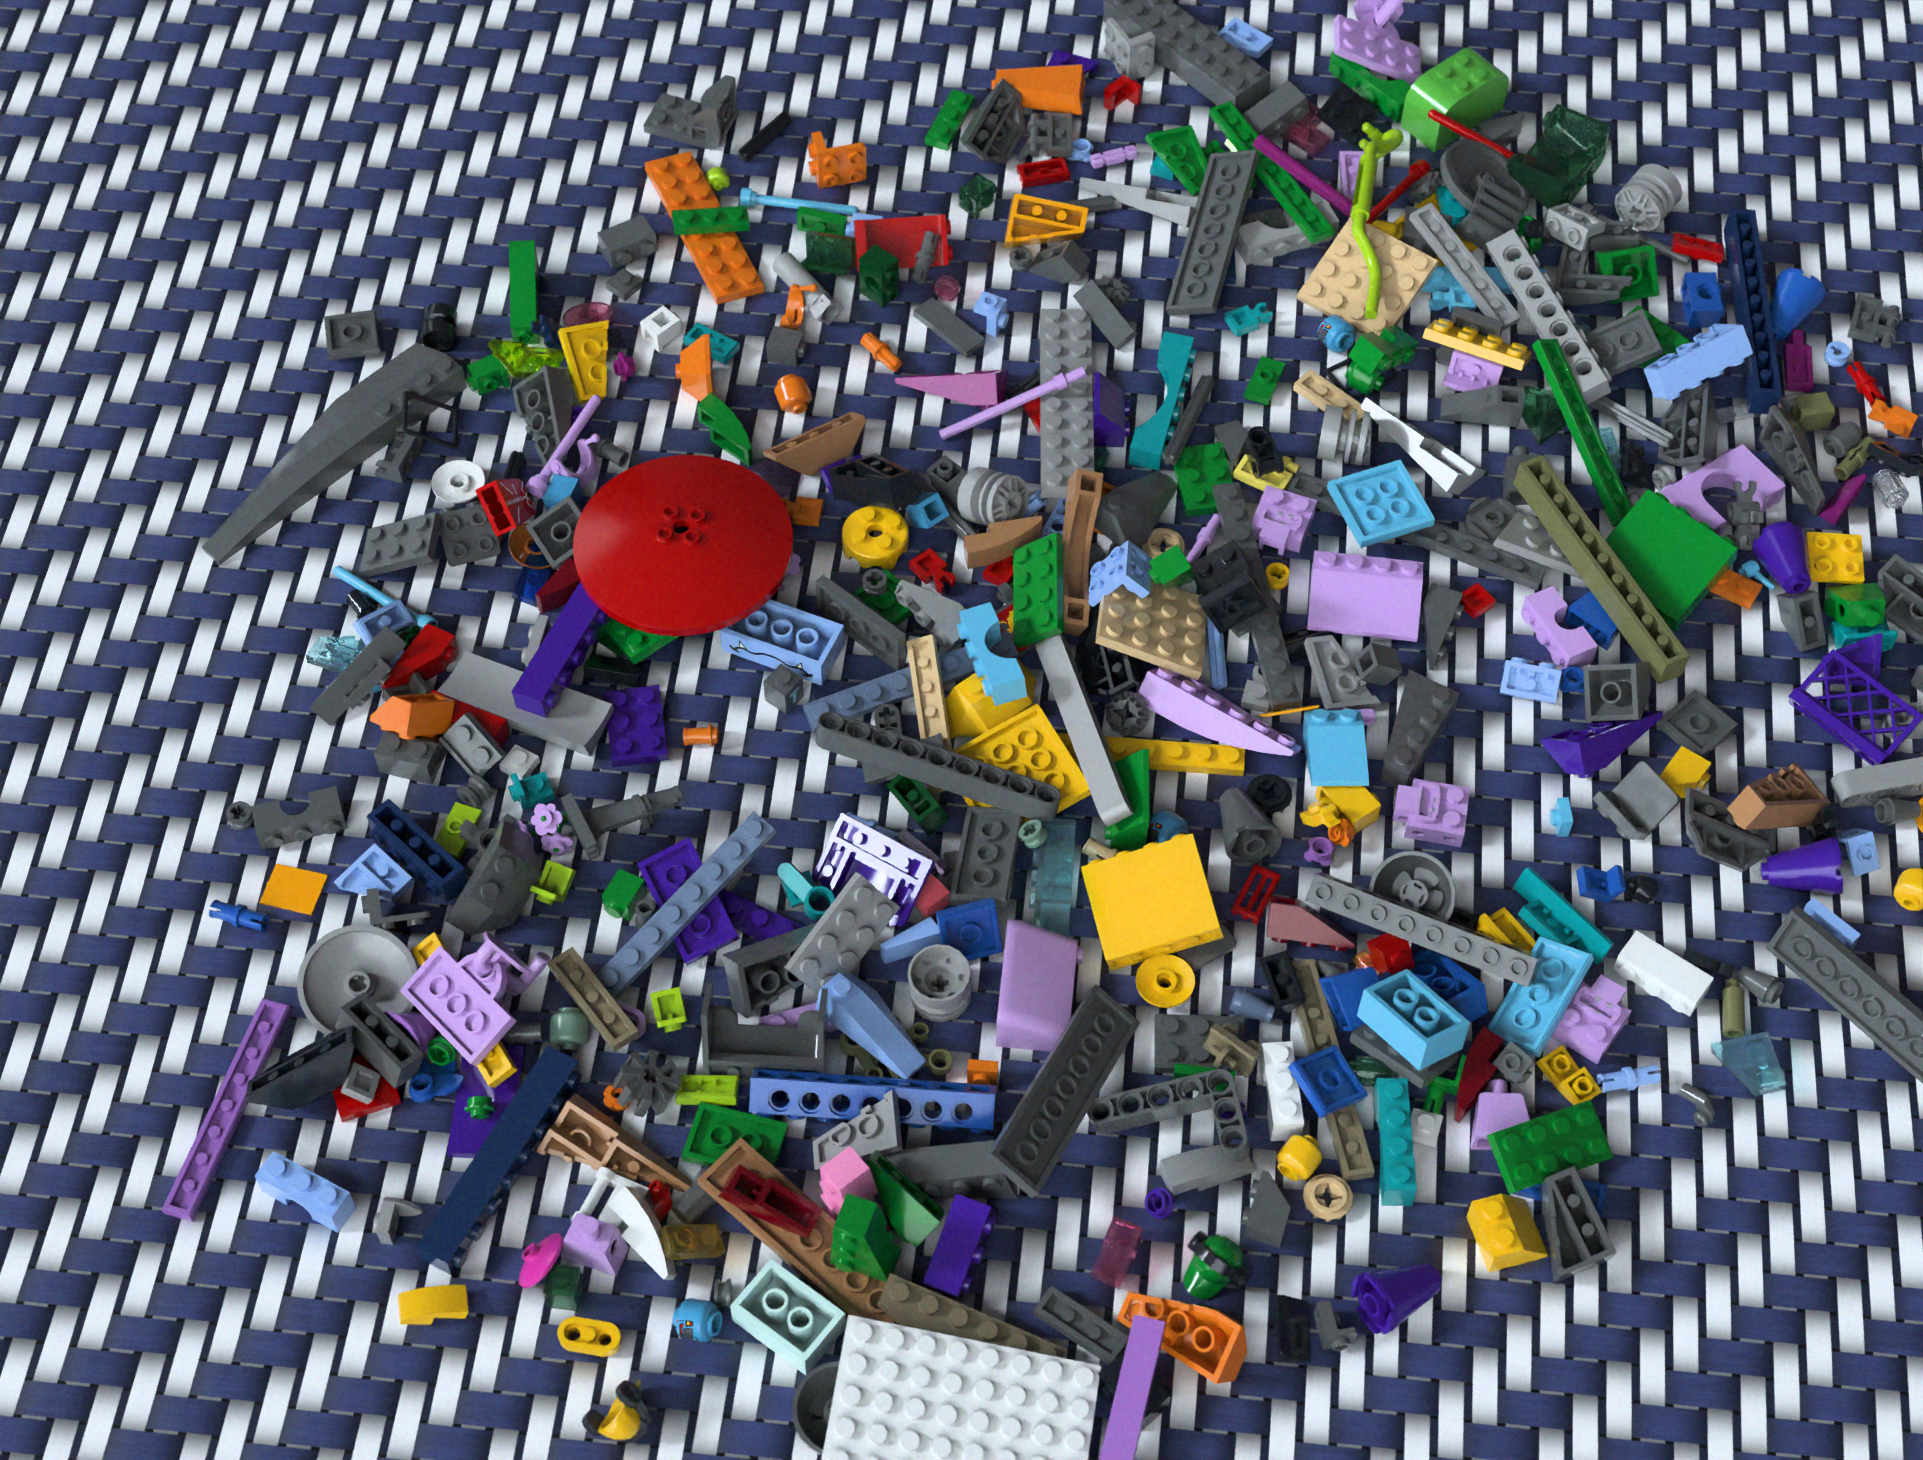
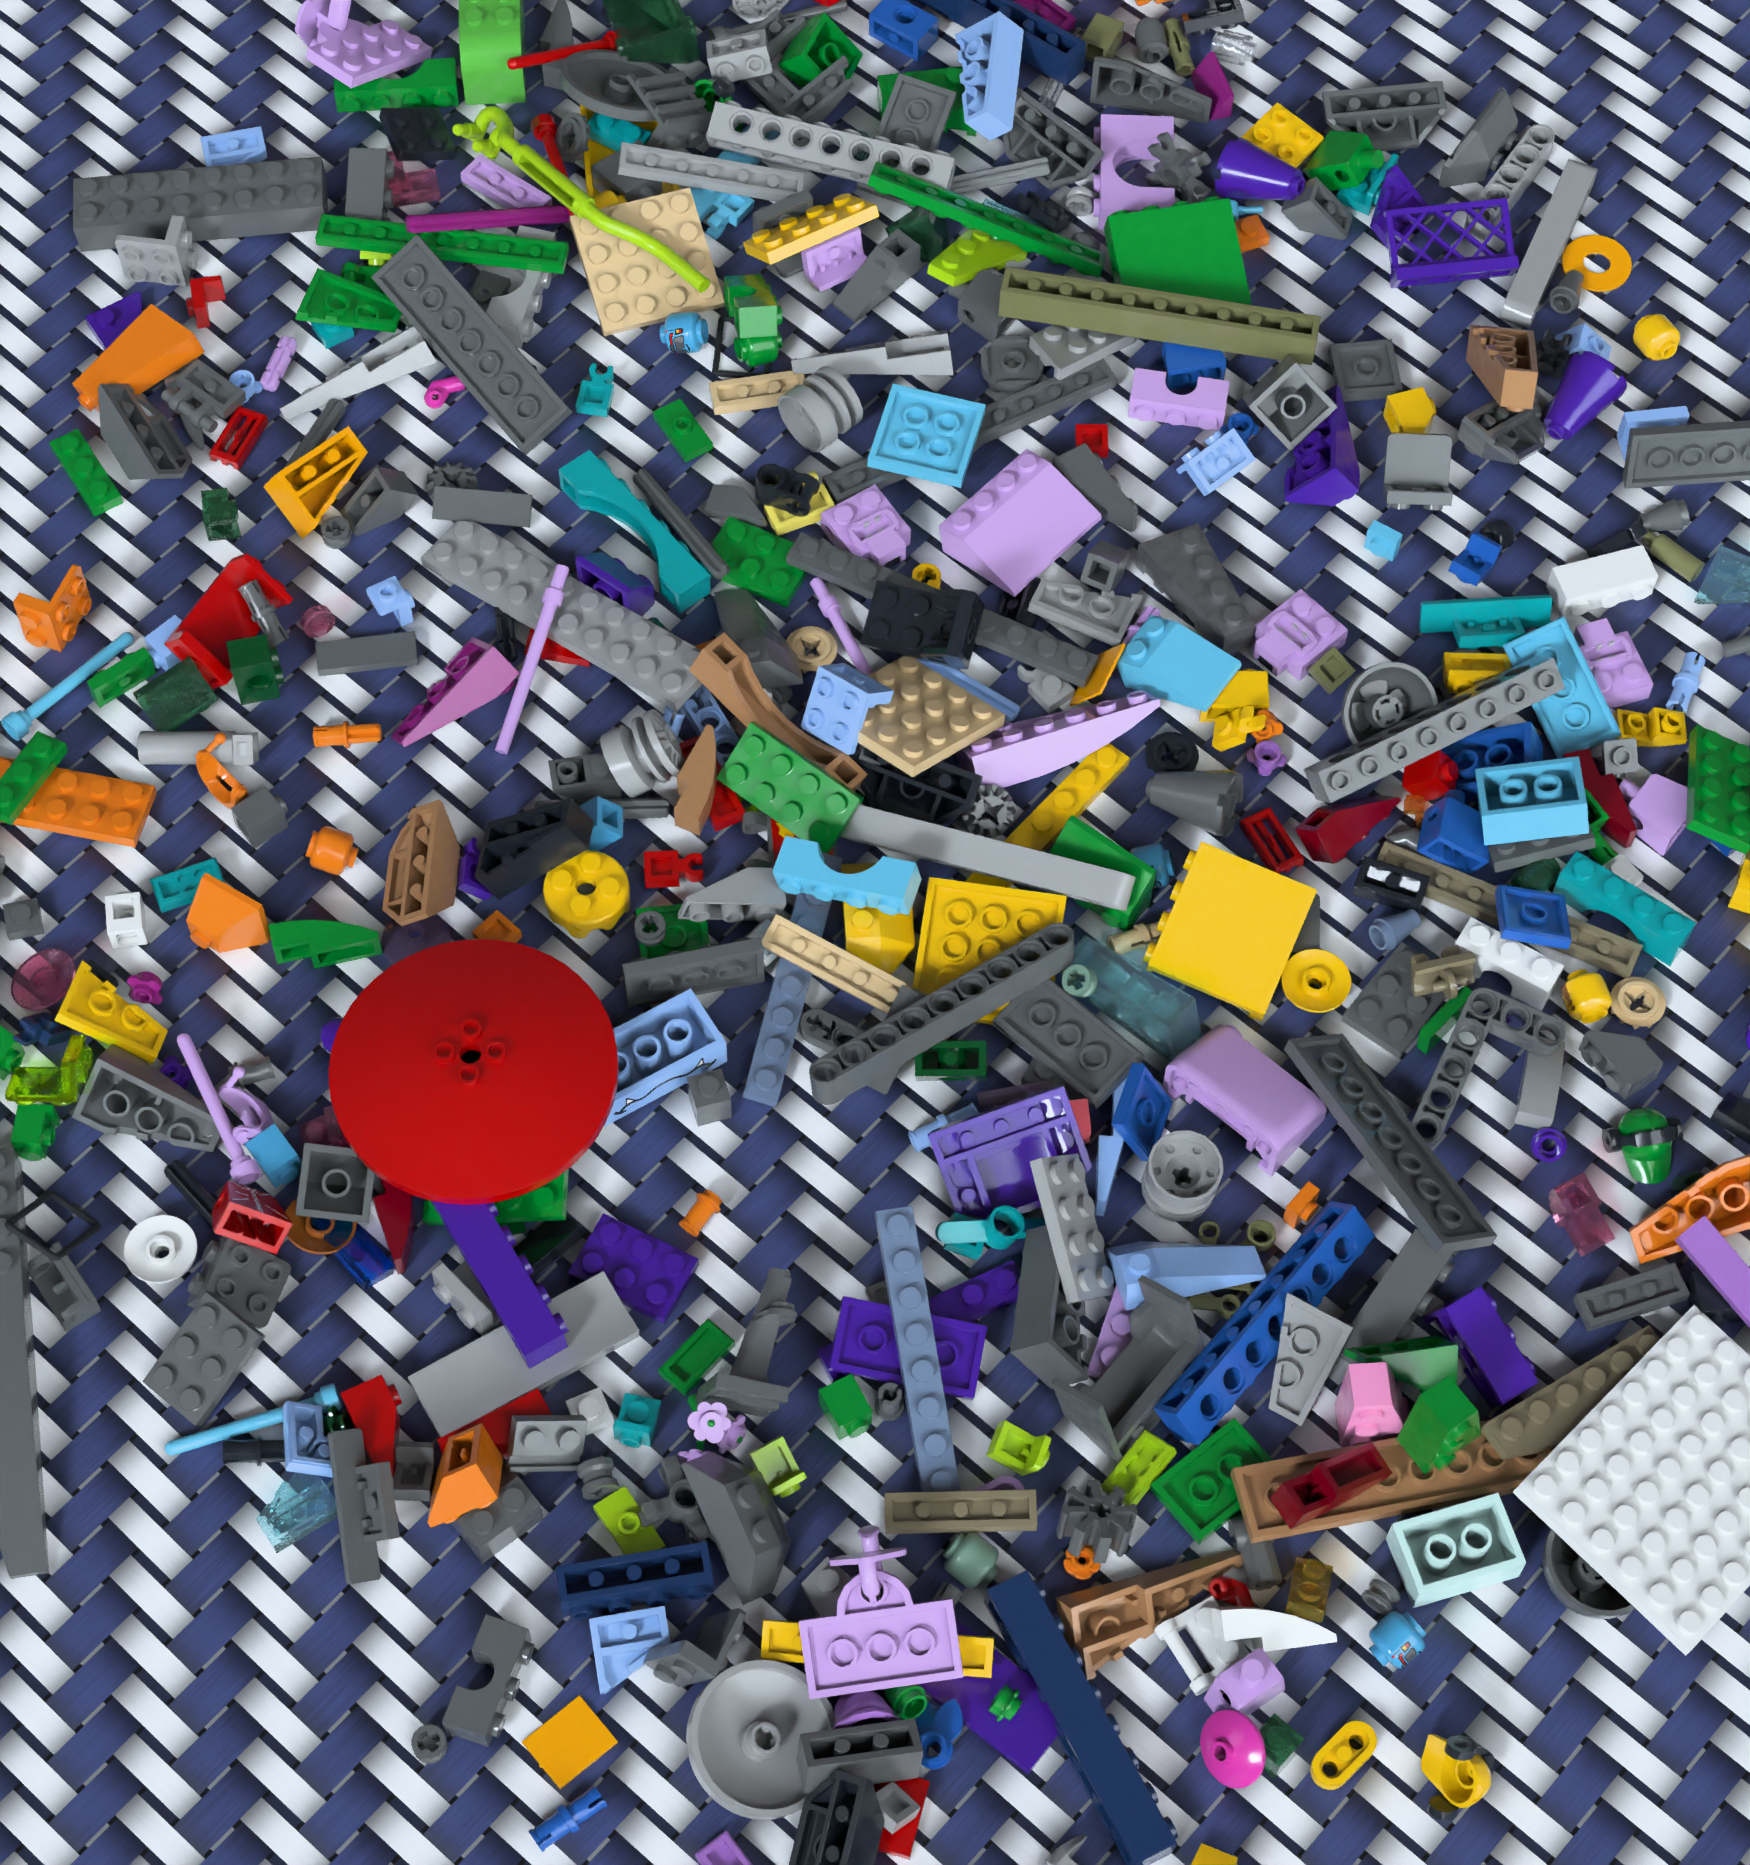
camera: 55 degrees left, 5 degrees up
green slope [1147,544,1194,589] -> none
none -> dark pink arm [424,376,465,409]
none -> green tile [658,1319,735,1397]
none -> lime wing [927,229,1027,287]
none -> olive plate [1307,646,1356,694]

